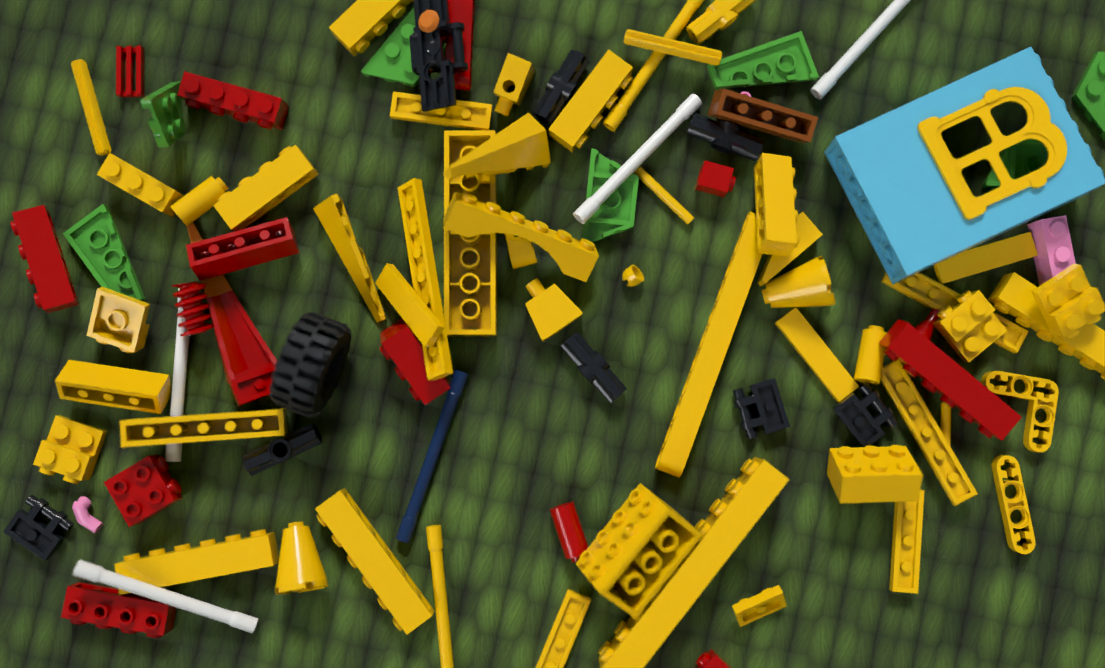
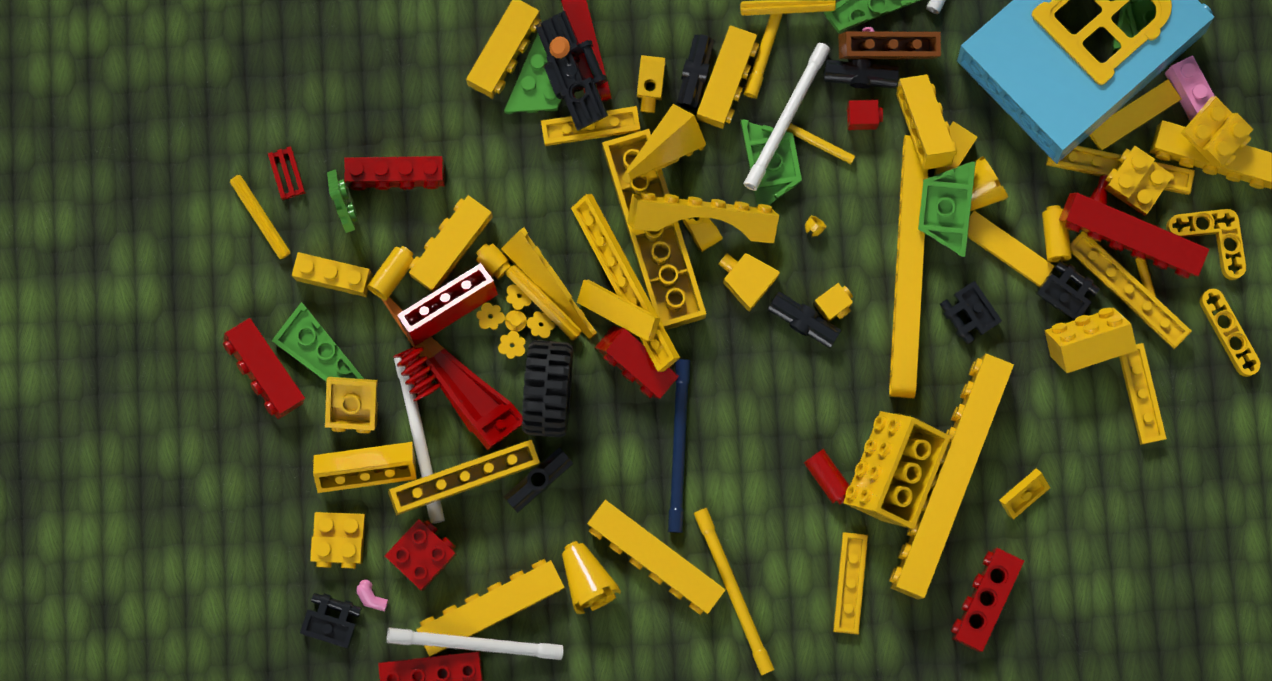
camera: 15 degrees left, 5 degrees down
none -> yellow brick [476,243,511,280]
none -> yellow plant [476,284,555,359]
none -> yellow axle [506,265,582,340]
none -> yellow brick [813,283,853,322]
none -> bright green wing [918,161,976,257]

